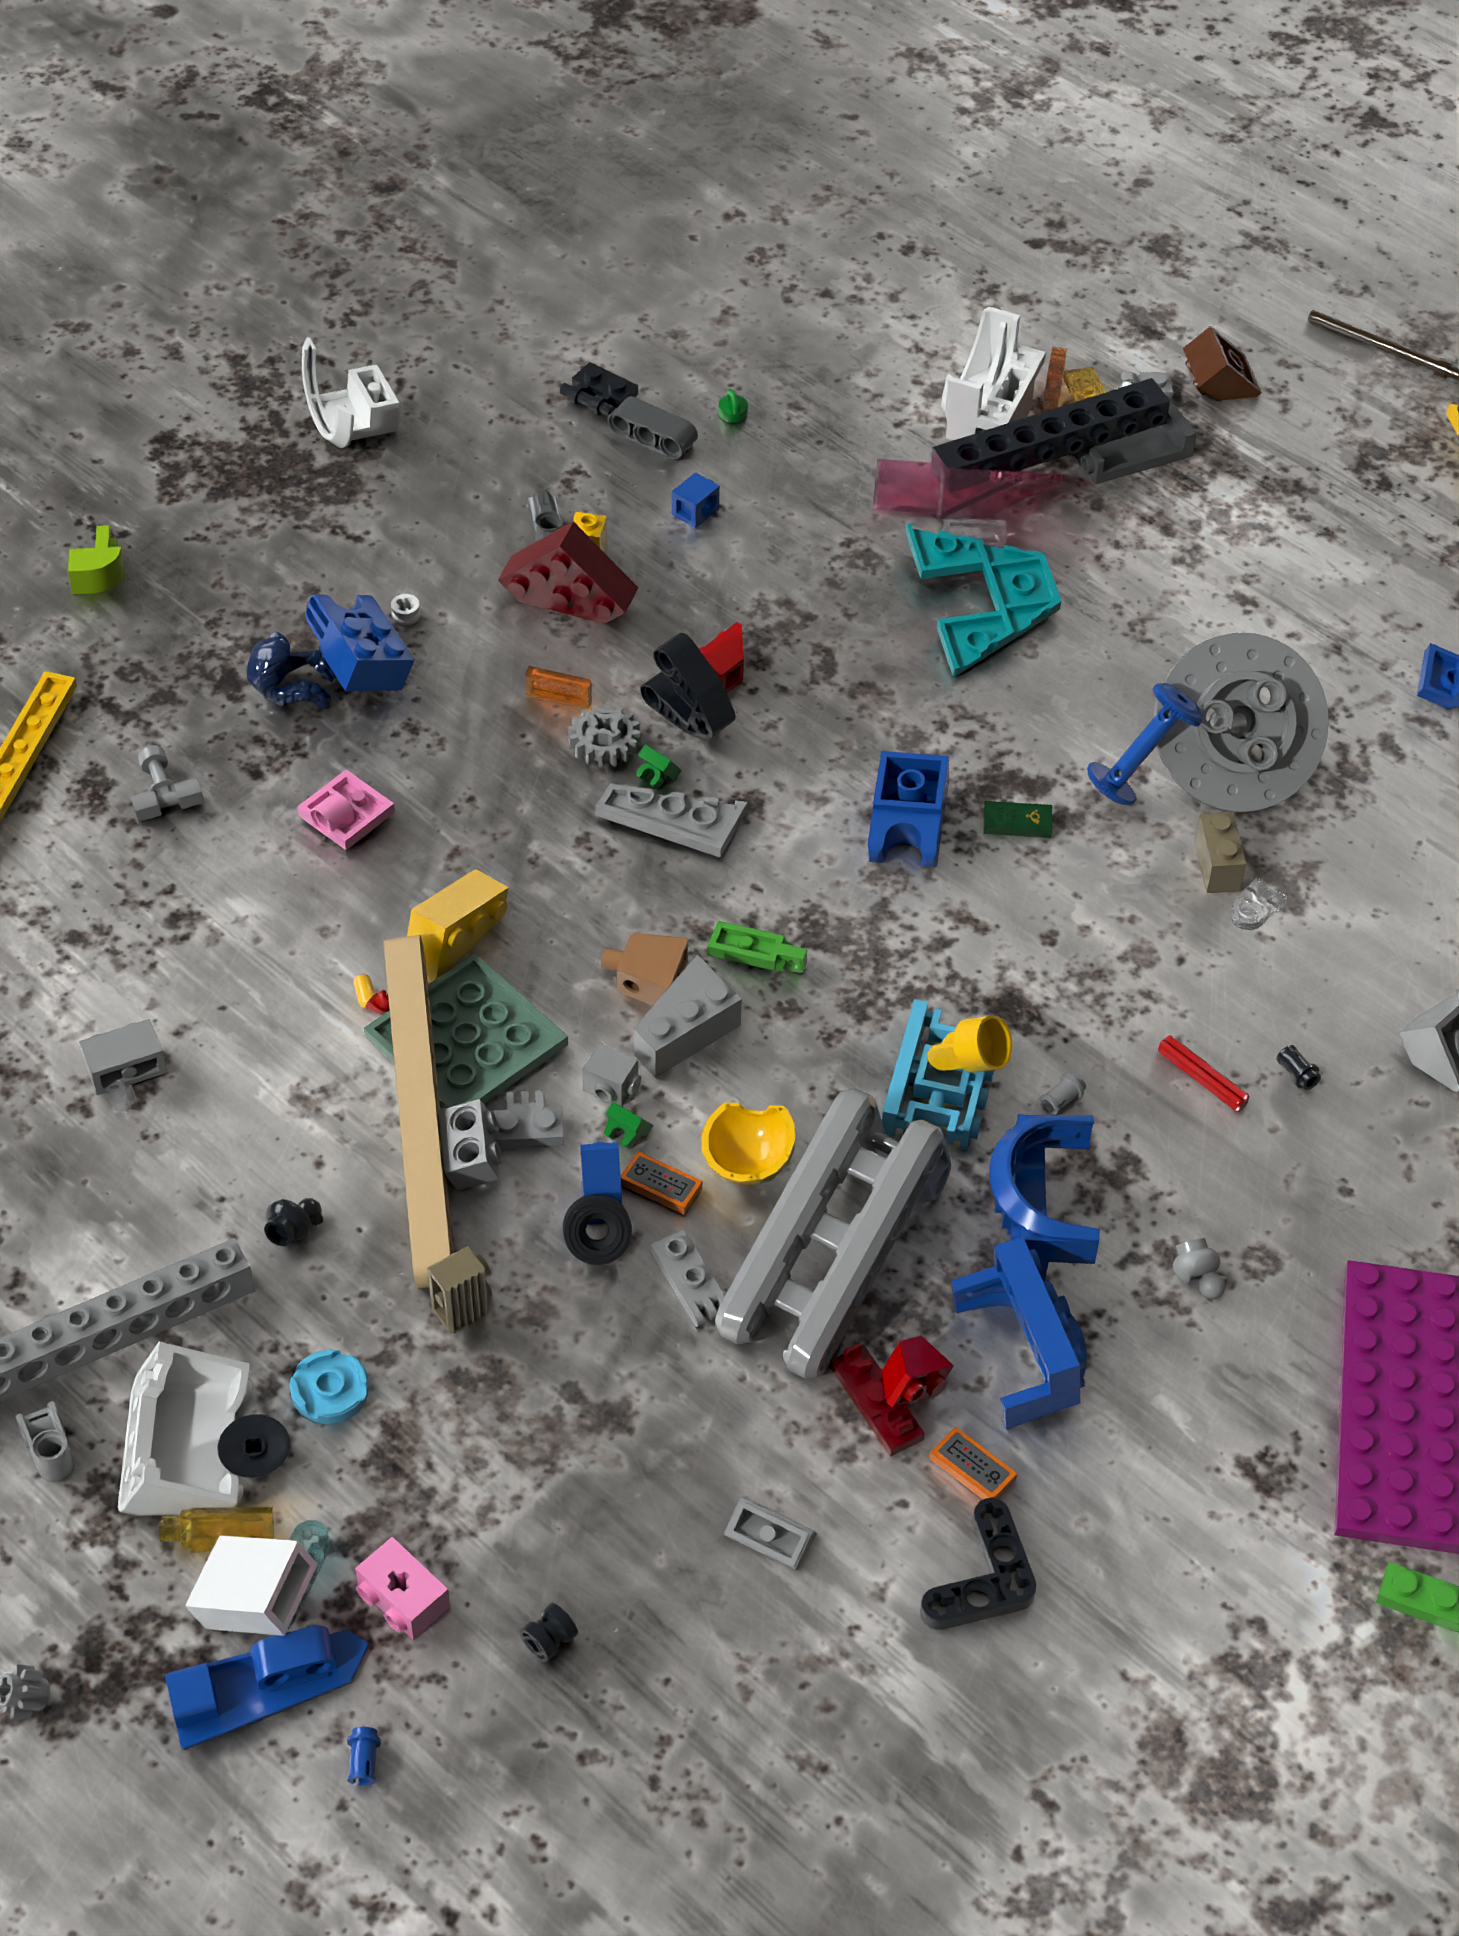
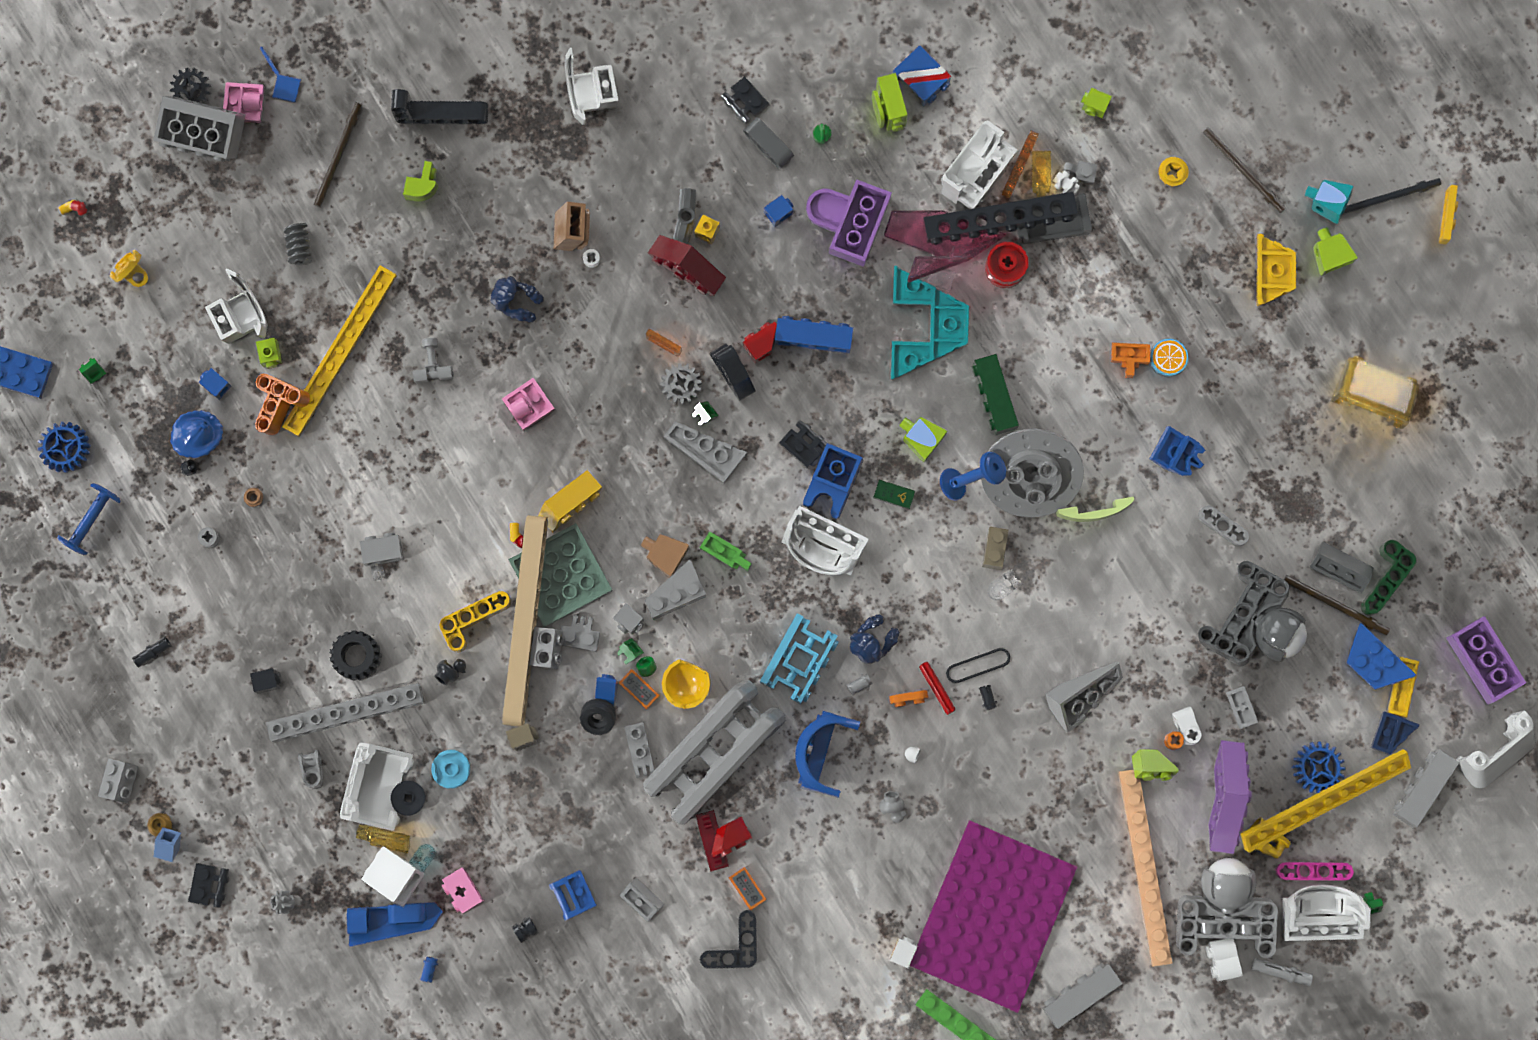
camera: 15 degrees right, 30 degrees up
blue brick [305,595,415,691] -> none
yellow piece [927,1015,1013,1073] -> none
blue piece [951,1237,1087,1430] -> none
reddish brown slope [1183,326,1261,401] -> none
none -> black tyre [330,630,381,681]
none -> black beam [391,89,488,124]
none -> yellow beam [439,591,511,653]
none -> blue plate [549,870,597,921]
none -> medium nougat brick [554,202,590,251]
none -> green tile [636,656,657,677]
none -> blue brick [775,316,853,354]
none -> black plate [779,420,827,469]
none -> white piece [782,506,869,576]
none -> medium lavender brick [806,179,892,267]
none -> dark blue hair [850,614,900,664]
none -> lime brick [872,73,908,132]
none -> orange plate [889,690,928,707]
none -> white brick [889,937,917,968]
none -> panel [893,45,951,107]
none -> lime torso [899,417,947,462]
none -> white hinge [905,747,921,763]
none -> black piece [946,648,1011,683]
none -> dark green brick [971,354,1019,435]
none -> red wheel [985,242,1028,288]
none -> yellowish green slope [1056,497,1134,522]
none -> lime brick [1081,87,1112,118]
none -> orange hinge [1111,342,1150,378]
none -> tile [1150,339,1188,377]
none -> yellow gear [1158,157,1189,187]

